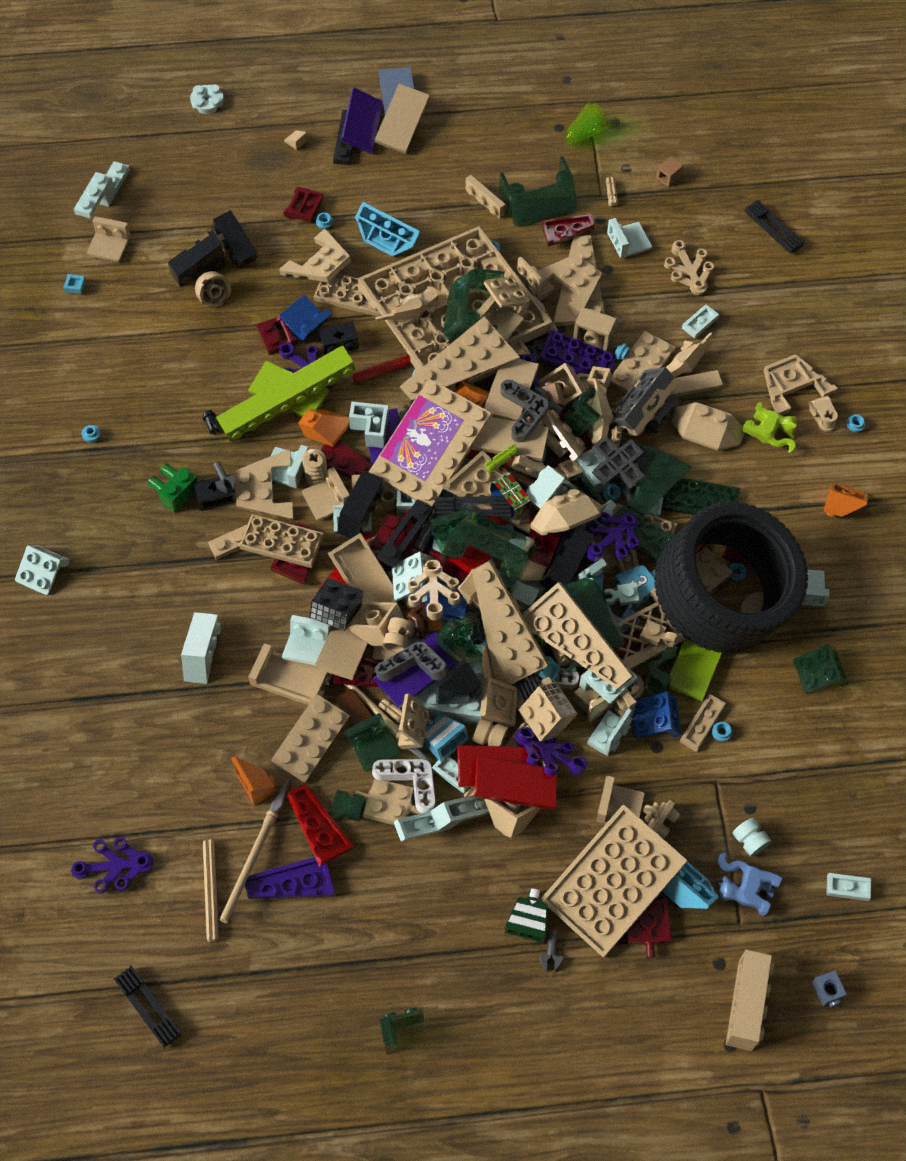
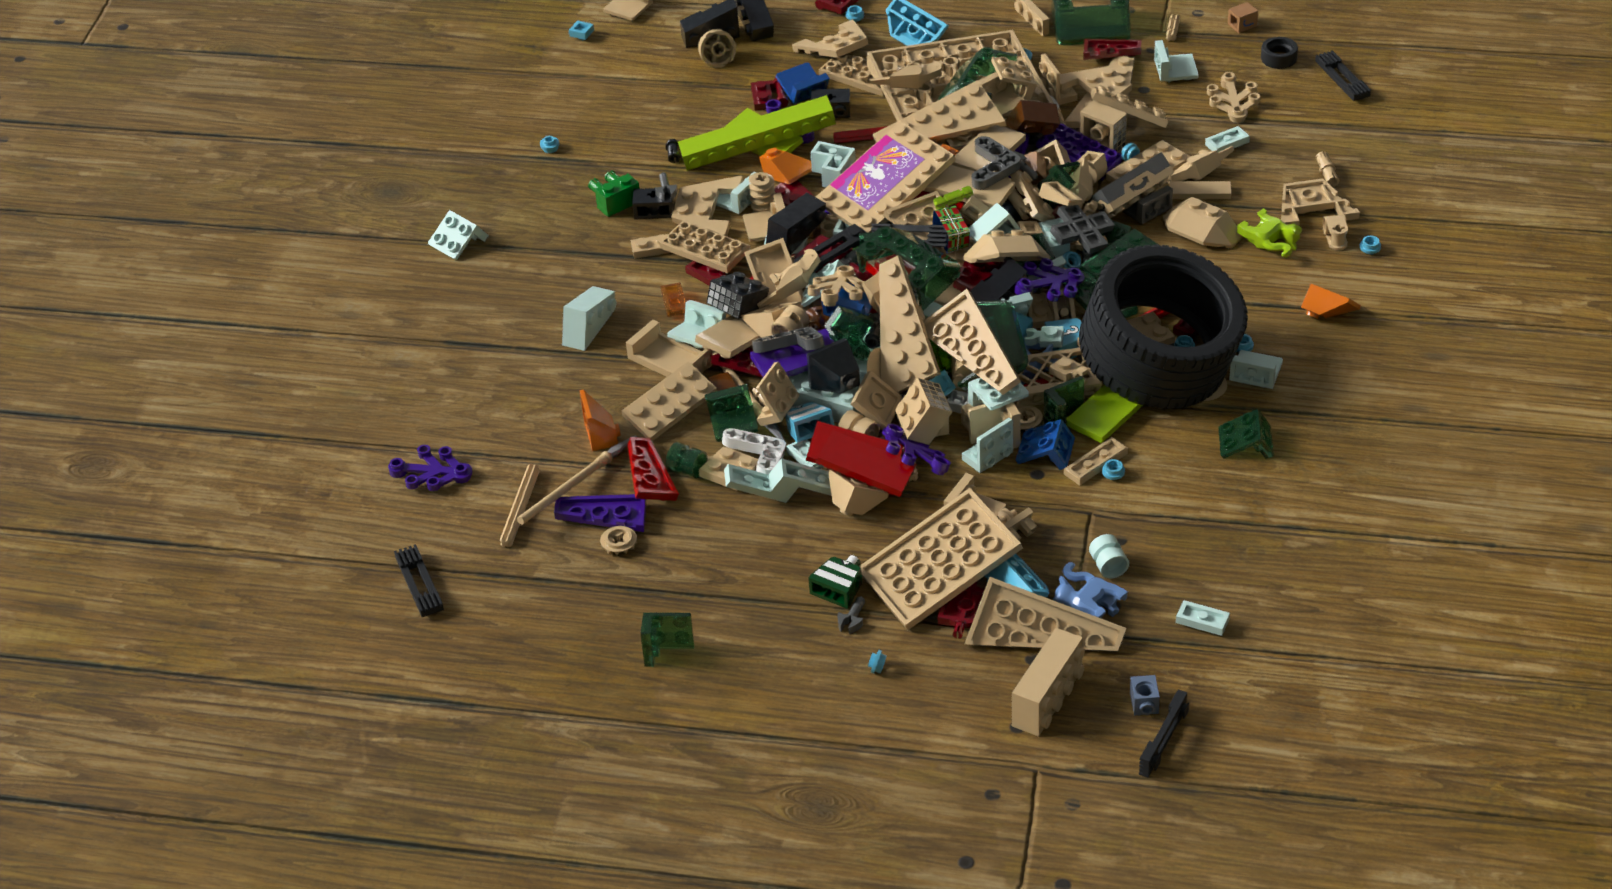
camera: 20 degrees right, 20 degrees down
none -> tan gear [600,526,637,555]
none -> clear orange plate [660,283,686,317]
none -> tan animal [757,249,821,308]
none -> medium azure plate [868,650,887,674]
none -> tan wing [964,577,1126,651]
none -> reddish brown slope [1005,100,1060,135]
none -> tan slope [1038,181,1083,206]
none -> tan tile [1091,85,1168,128]
none -> black container [1139,689,1190,778]
none -> black tyre [1261,37,1298,69]
none -> tan pin [1316,152,1340,187]

